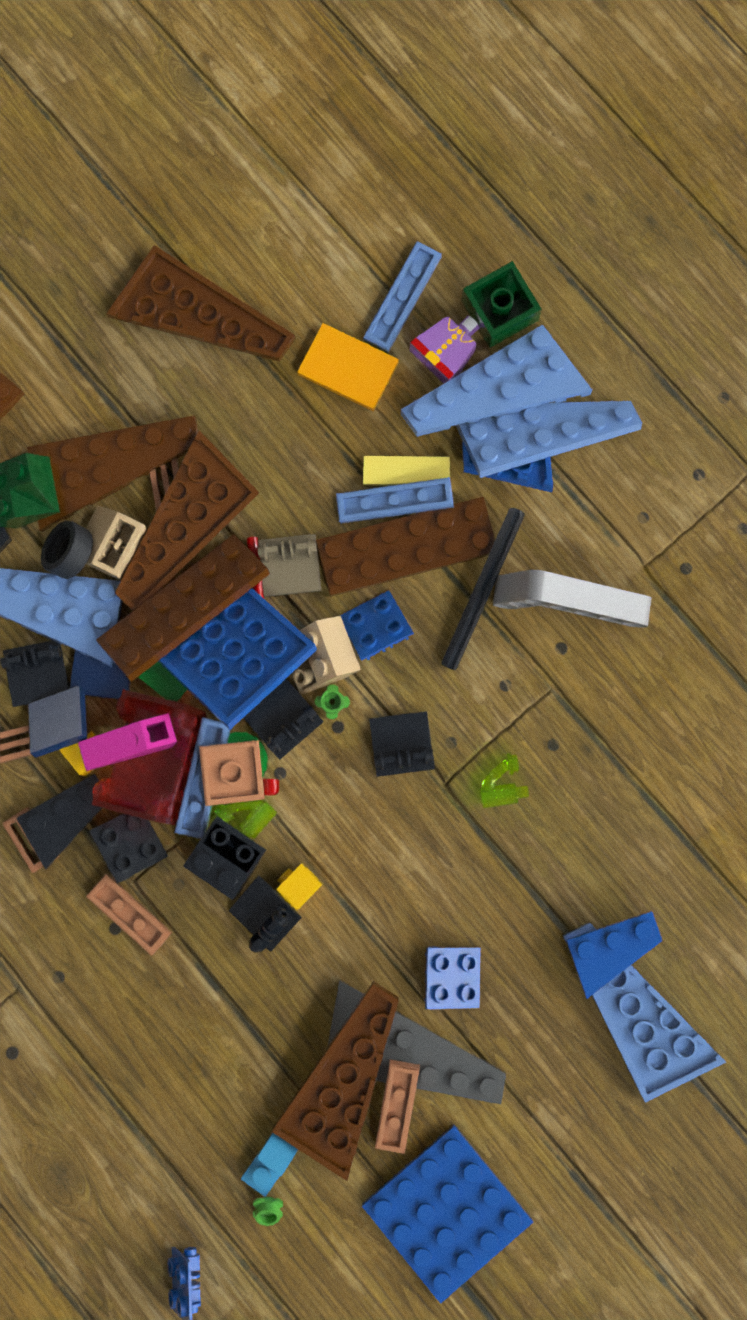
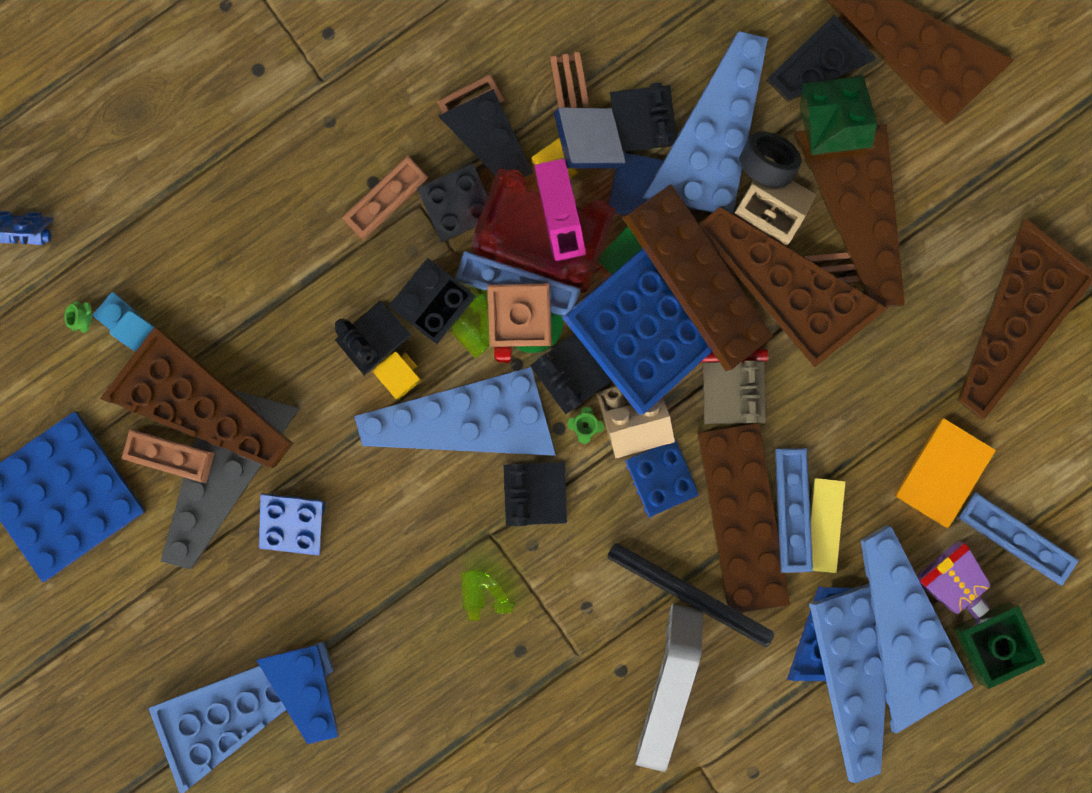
camera: 90 degrees right, 5 degrees up
none -> medium blue wing [354,367,556,455]

